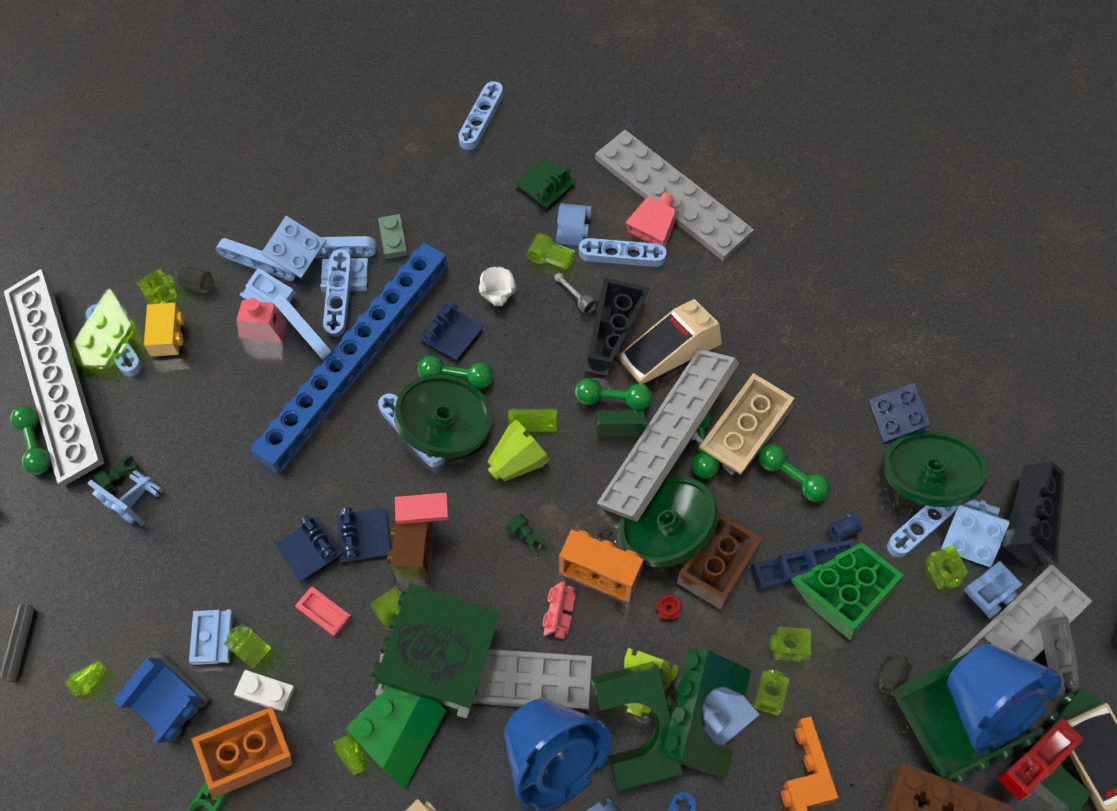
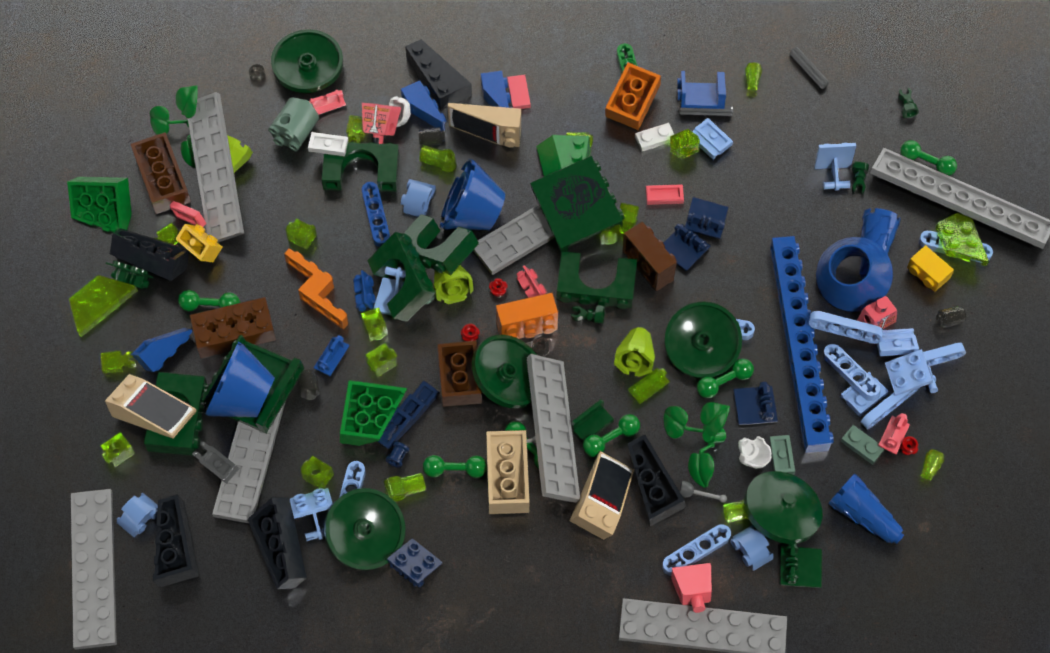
camera: 140 degrees right, 0 degrees up
clear neon green brick [136,268,177,304] -> none
coral tile [395,493,448,524] -> none
light blue beam [458,81,503,150] -> none
medium blue cylinder [964,561,1022,618] -> none
red slope [998,718,1084,801] -> none
none -> blue hinge [313,335,350,376]
none -> blue hinge [353,270,376,312]
none -> clear neon green piece [384,473,426,502]
none -> red plate [489,278,508,297]
none -> dark green arch [556,251,637,309]
none -> green plant [664,402,730,488]
none -> dark green dish [744,471,823,544]
none -> sand green plate [769,435,795,475]
none -> blue cone [816,237,893,312]
none -> blue cone [828,474,904,544]
none -> blue cone [859,208,901,279]
none -> coral hinge [878,413,910,454]
none -> red plate [900,436,918,455]
none -> clear neon green cone [921,449,945,480]

